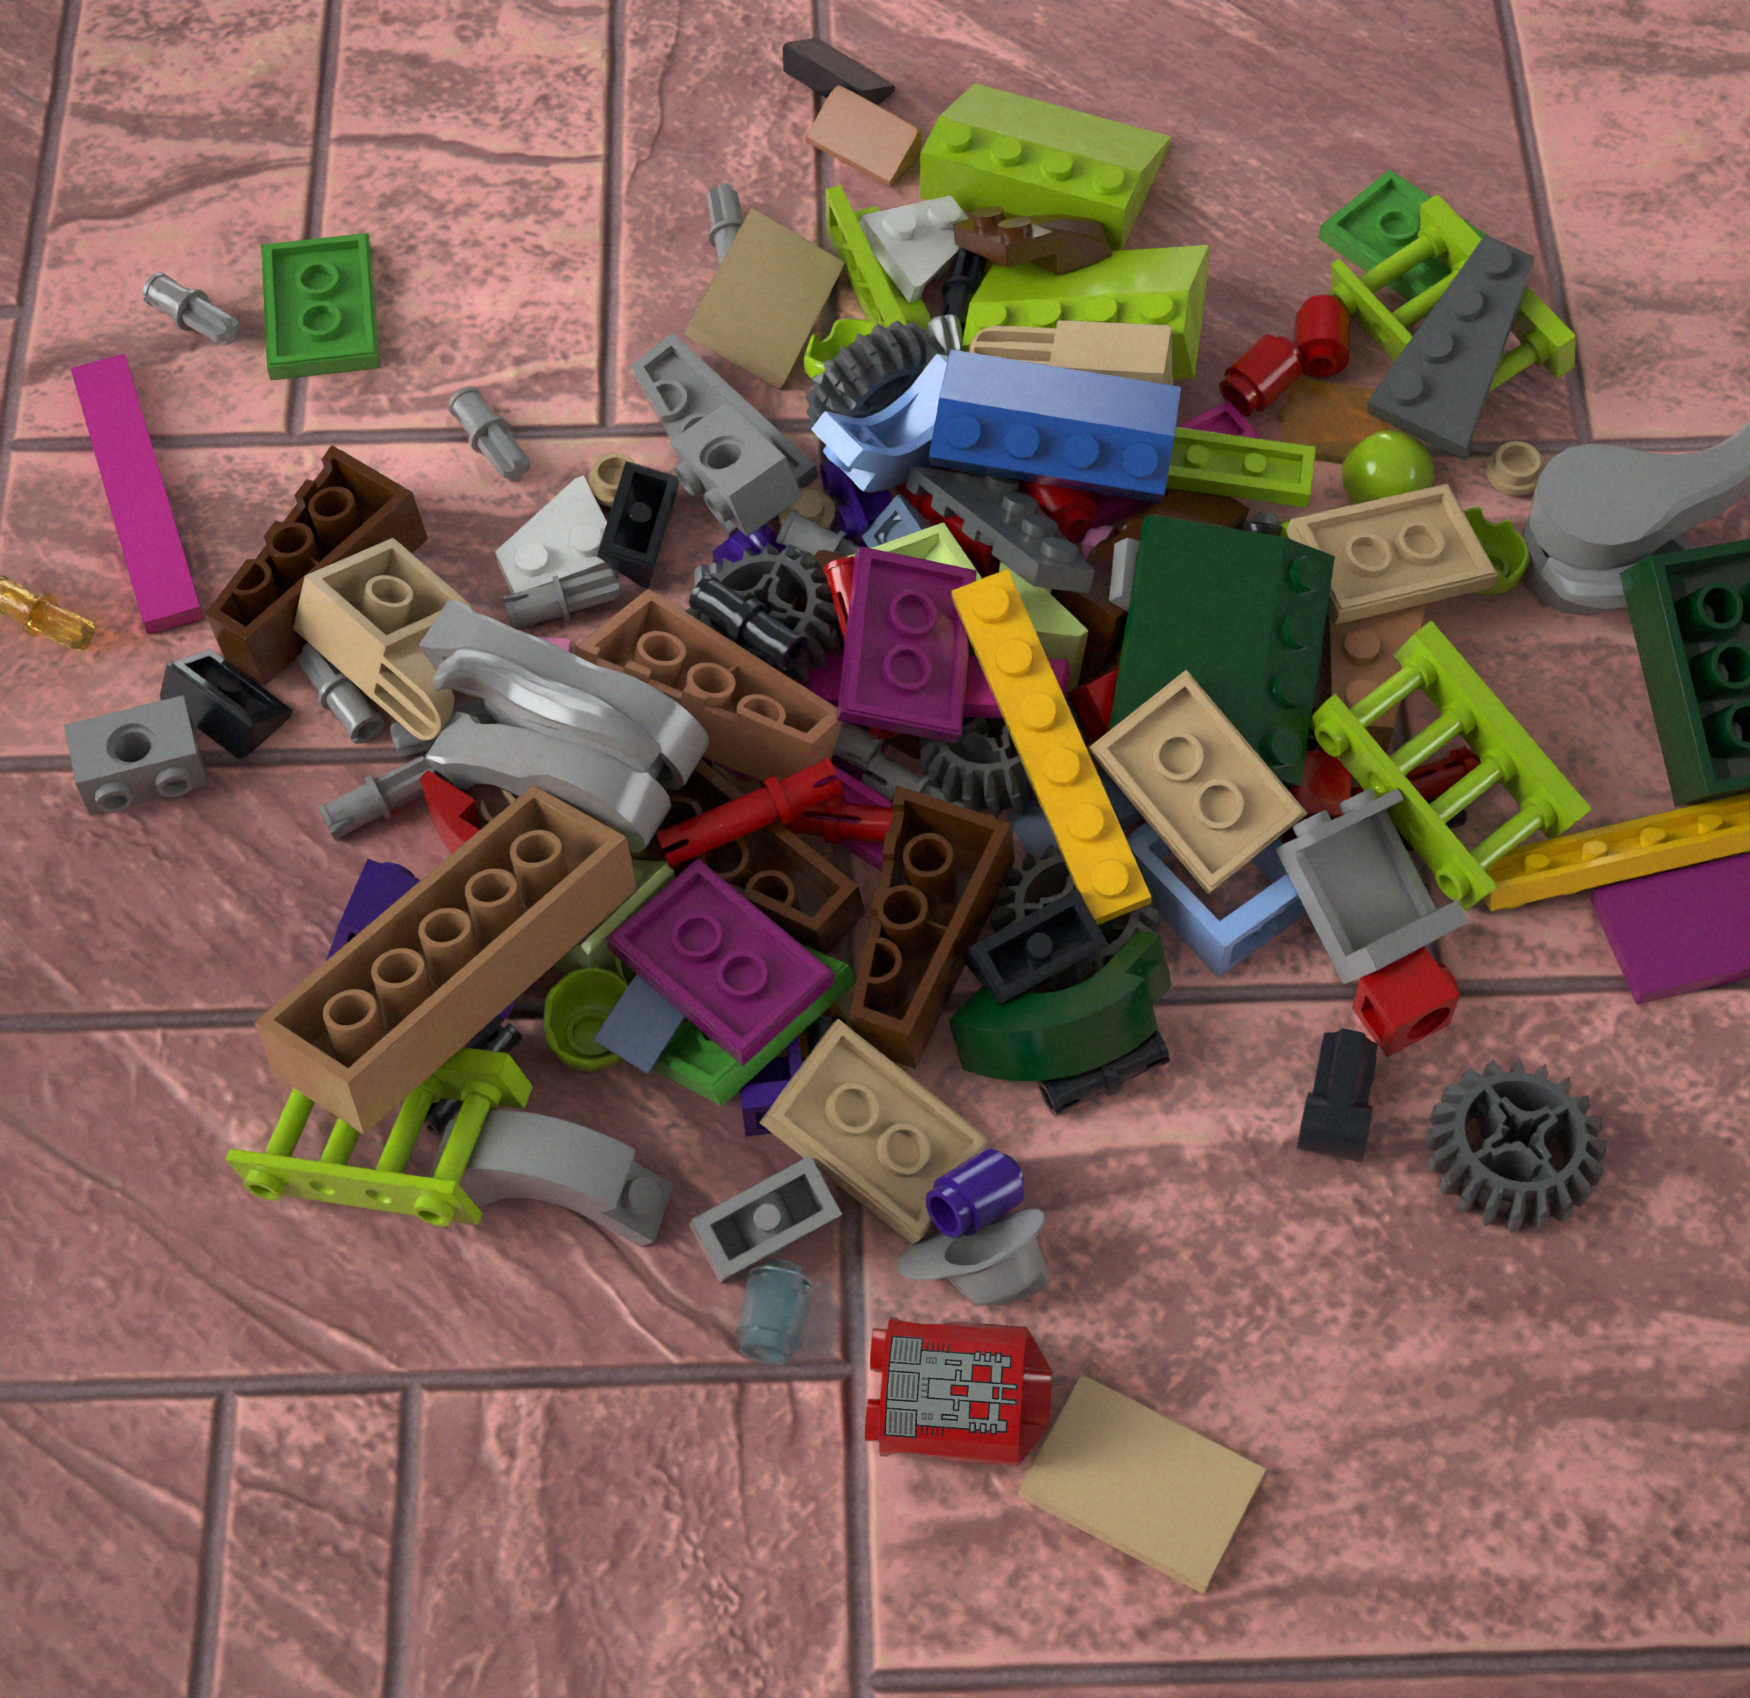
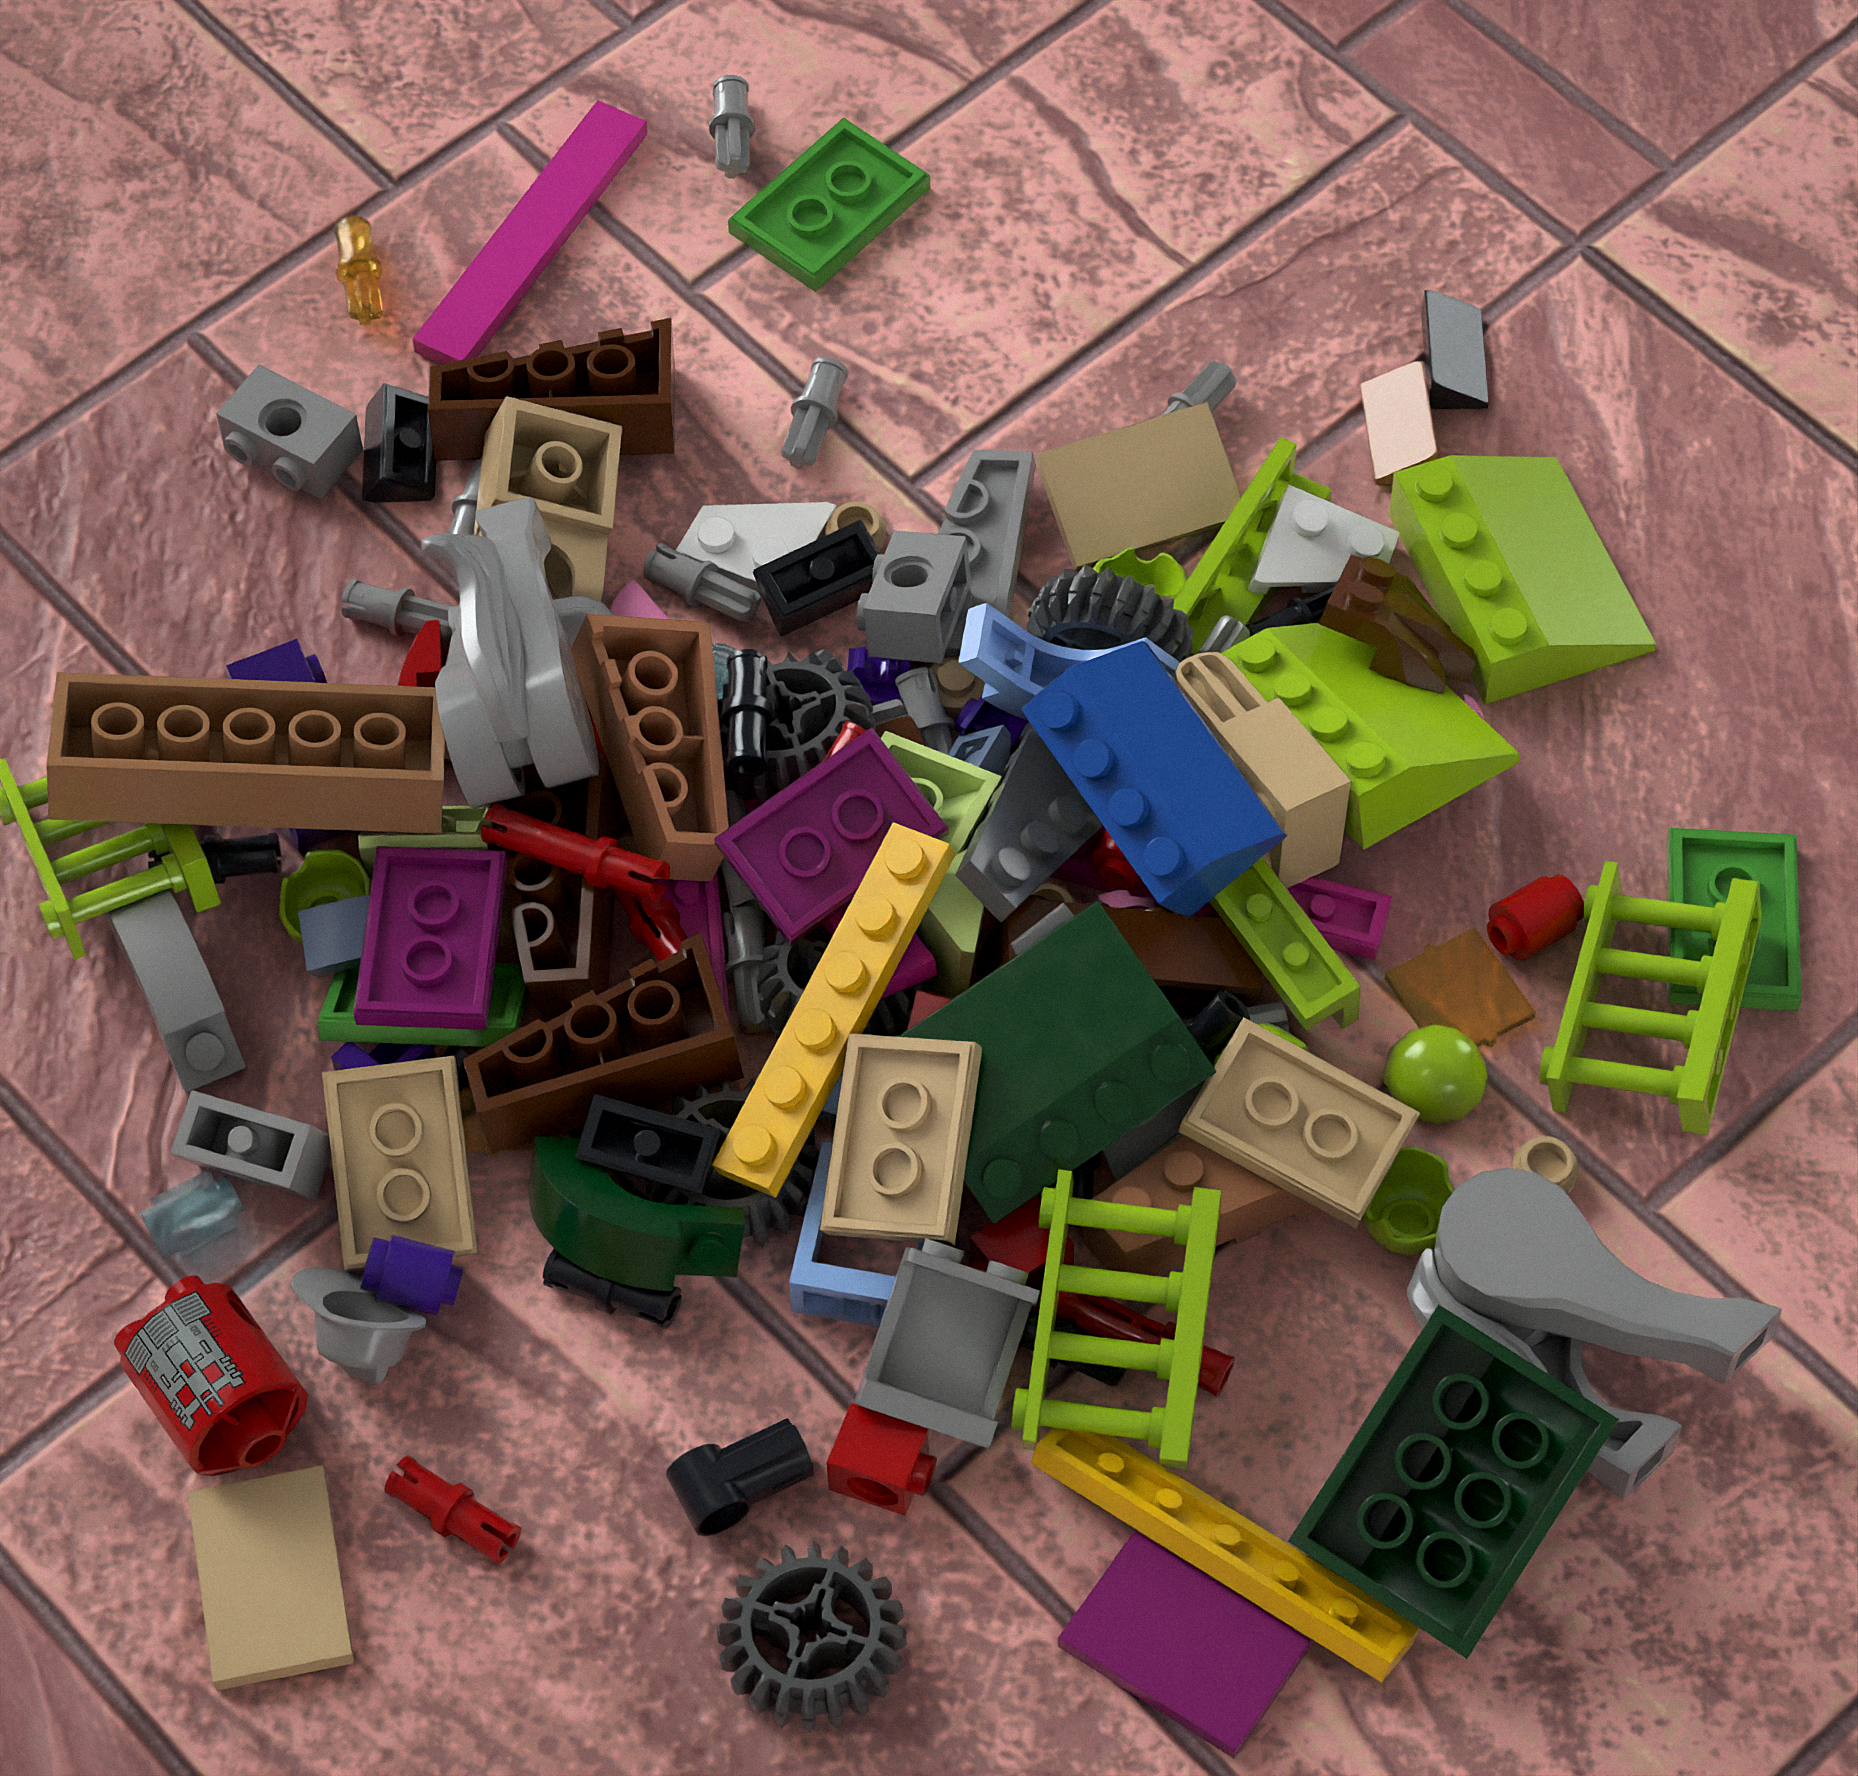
camera: 50 degrees right, 0 degrees up
red brick [1219,334,1302,416] -> none
dark grey wing [1367,235,1534,461] -> none
none -> red pin [384,1455,521,1565]

